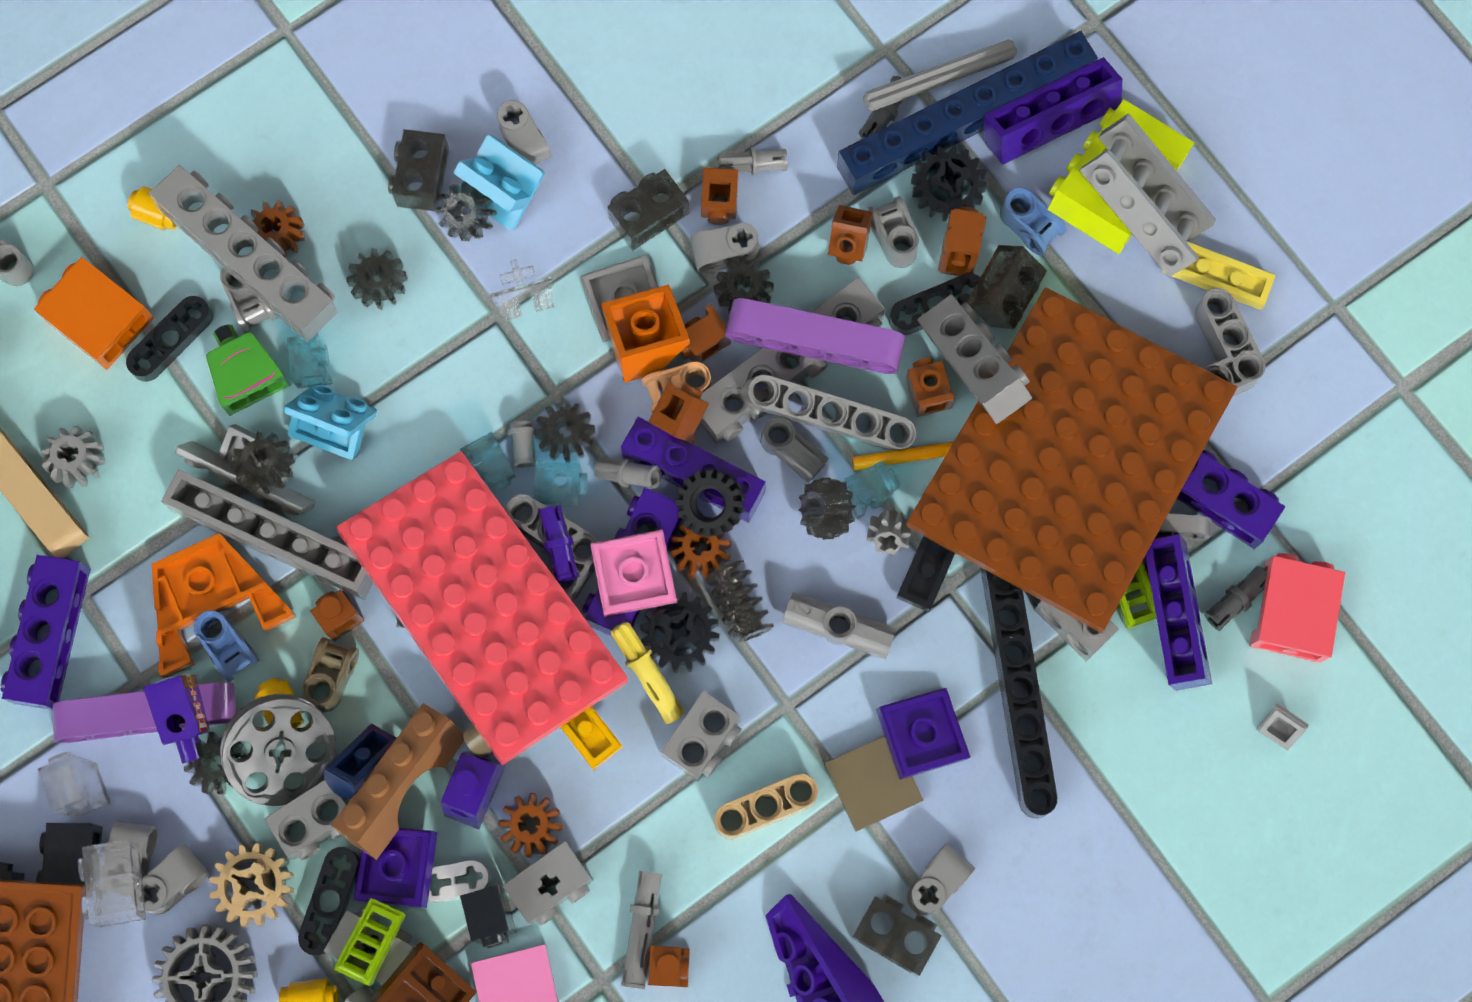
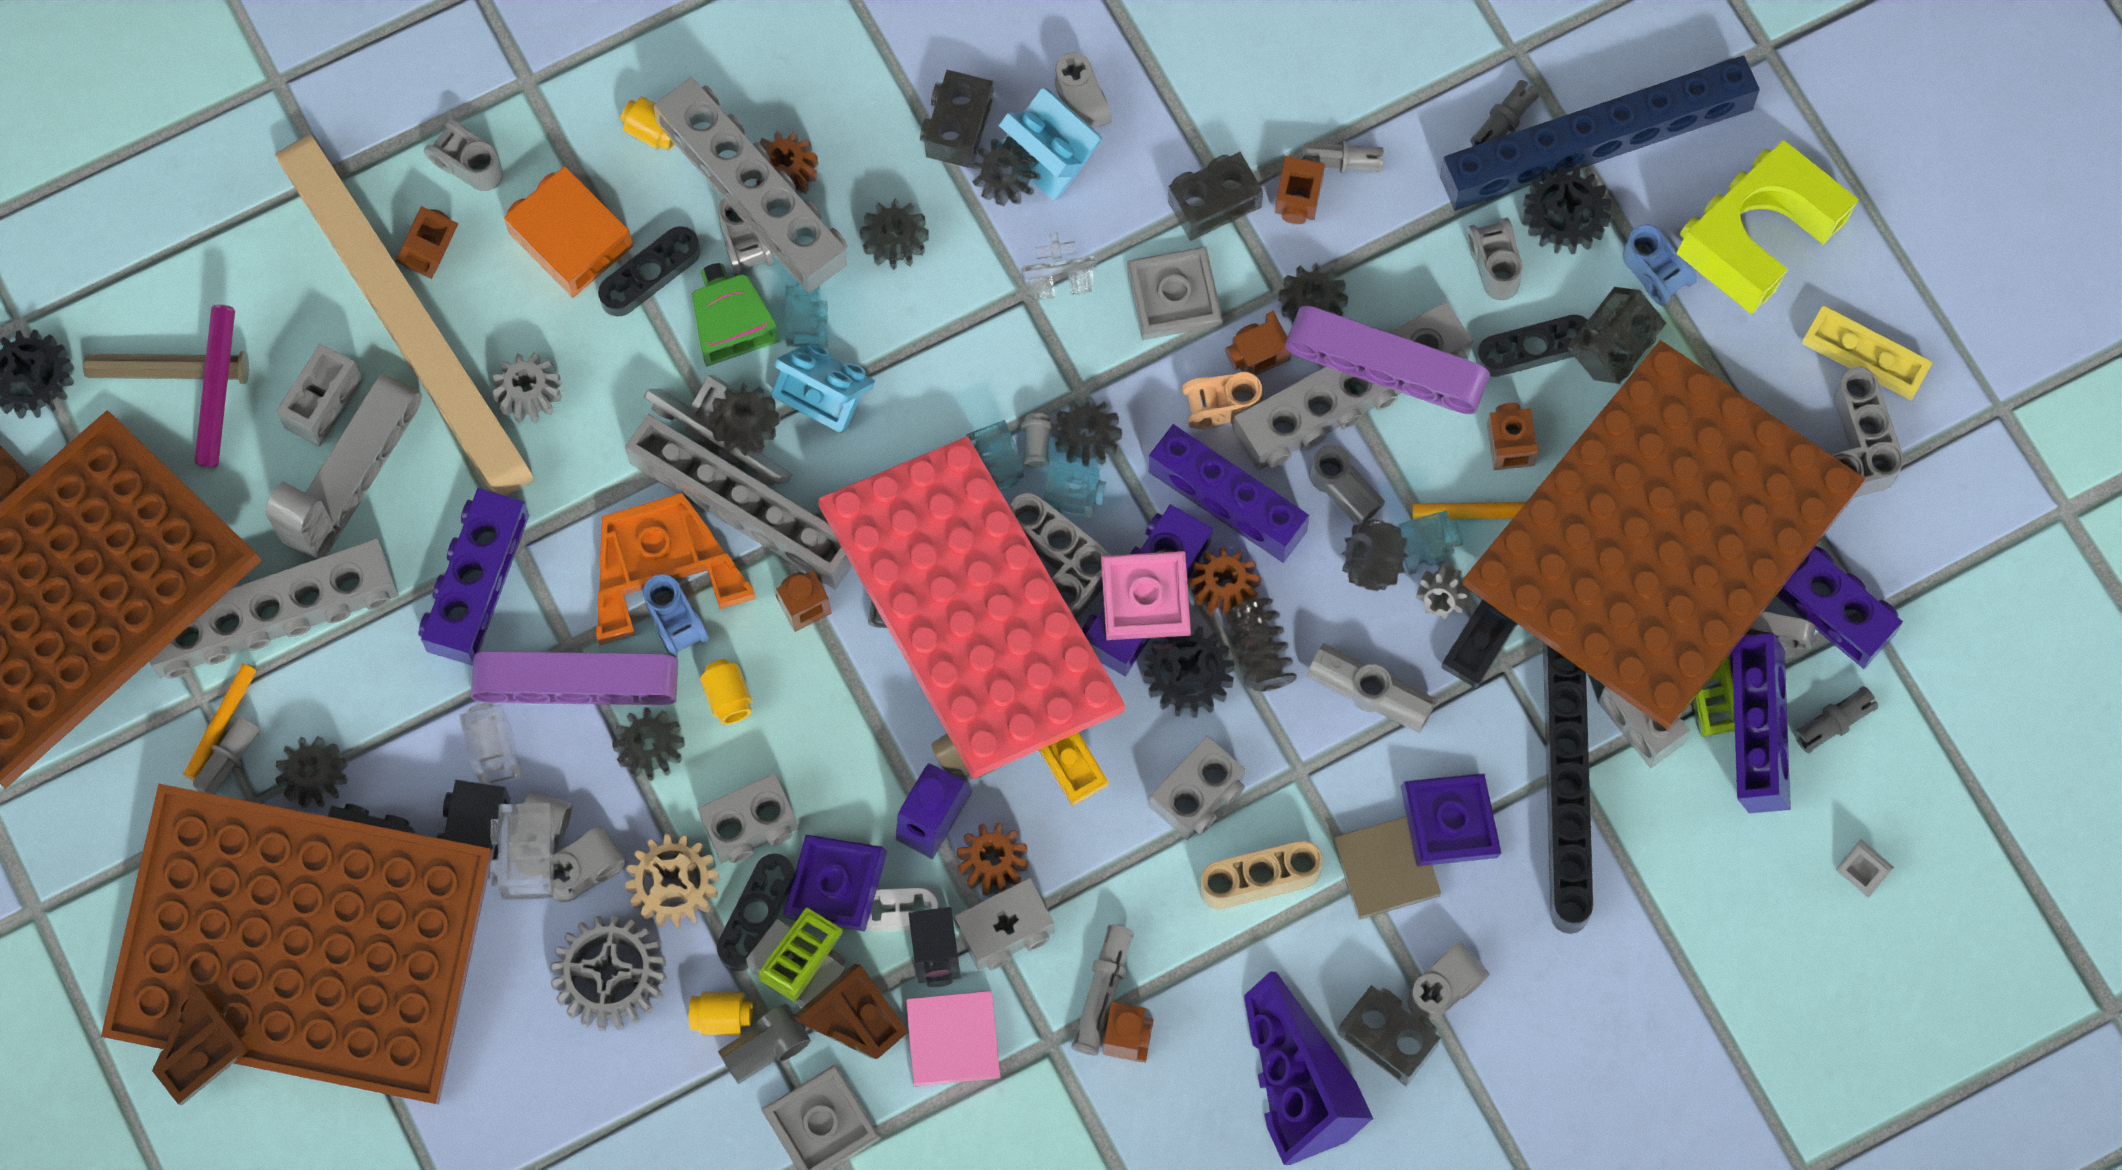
camera: 10 degrees right, 5 degrees down
dark purple torso [143,674,210,764] -> none
wedge [220,694,336,806] -> none
dark tan piece [302,637,359,713] -> none
dark blue brick [324,723,397,799] -> none
medium nougat arch [331,703,464,860] -> none
dark purple pin [538,505,580,583] -> none
light grey axle [593,458,662,489] -> none
orange slope [601,284,690,383] -> none
light yellow axle [611,622,685,724] -> none
dark orange brick [648,383,709,443] -> none
black tyre [675,470,745,537] -> none
light grey piece [690,223,760,273] -> none
light grey beam [742,375,916,450] -> none
dark orange brick [828,205,873,265] -> none
light grey axle [863,40,1017,111] -> none
light grey brick [917,294,1033,424] -> none
dark orange brick [938,207,986,276] -> none
dark purple brick [984,57,1123,165] -> none
light grey fence [1079,113,1216,277] -> none
coral panel [1249,553,1346,663] -> none

